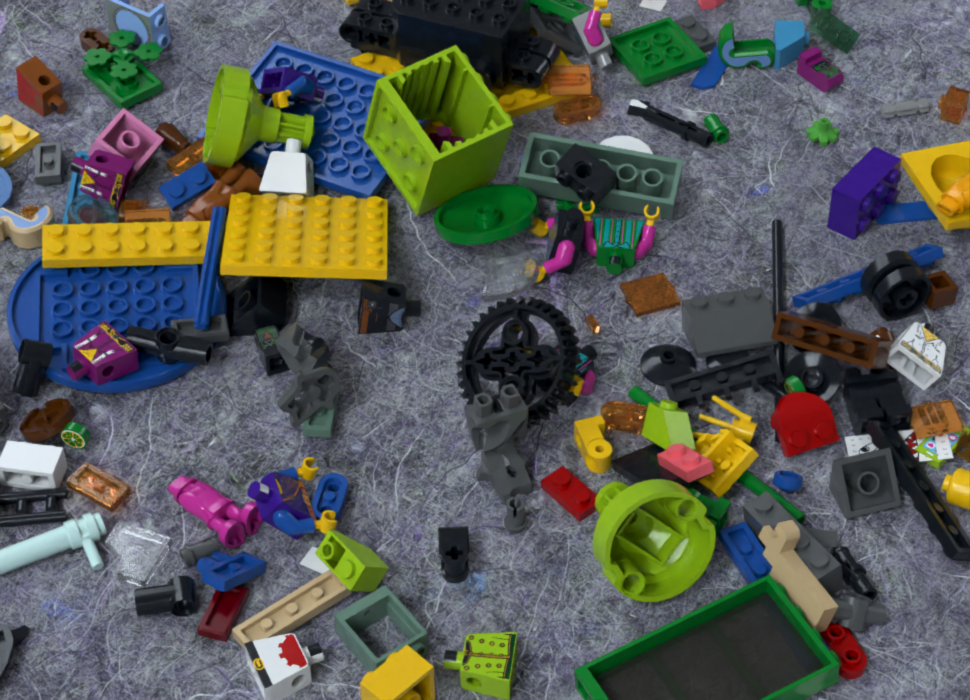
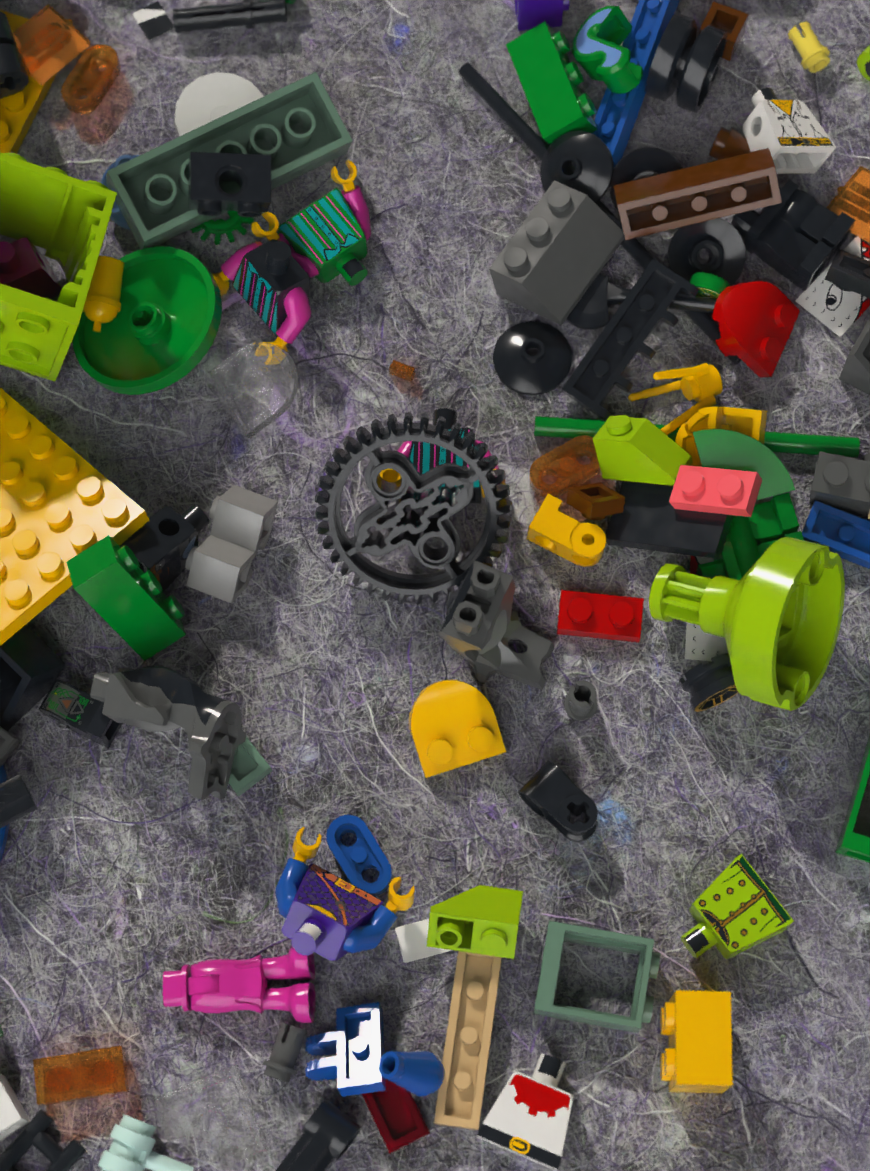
camera: 40 degrees left, 25 degrees up
clear orange piece [620,272,681,317] -> none
blue tile [772,470,803,492] -> none
none -> green brick [67,535,186,661]
none -> yellow piece [83,256,125,333]
none -> light grey brick [185,485,278,603]
none -> blue cone [379,1051,444,1097]
none -> yellow slope [409,679,506,778]
none -> green brick [506,21,598,145]
none -> black dish [540,131,614,203]
none -> reddish brown plate [566,482,625,520]
none -> green animal [571,6,643,94]
none -> black wheel [679,653,739,712]
none -> green tile [693,429,795,501]

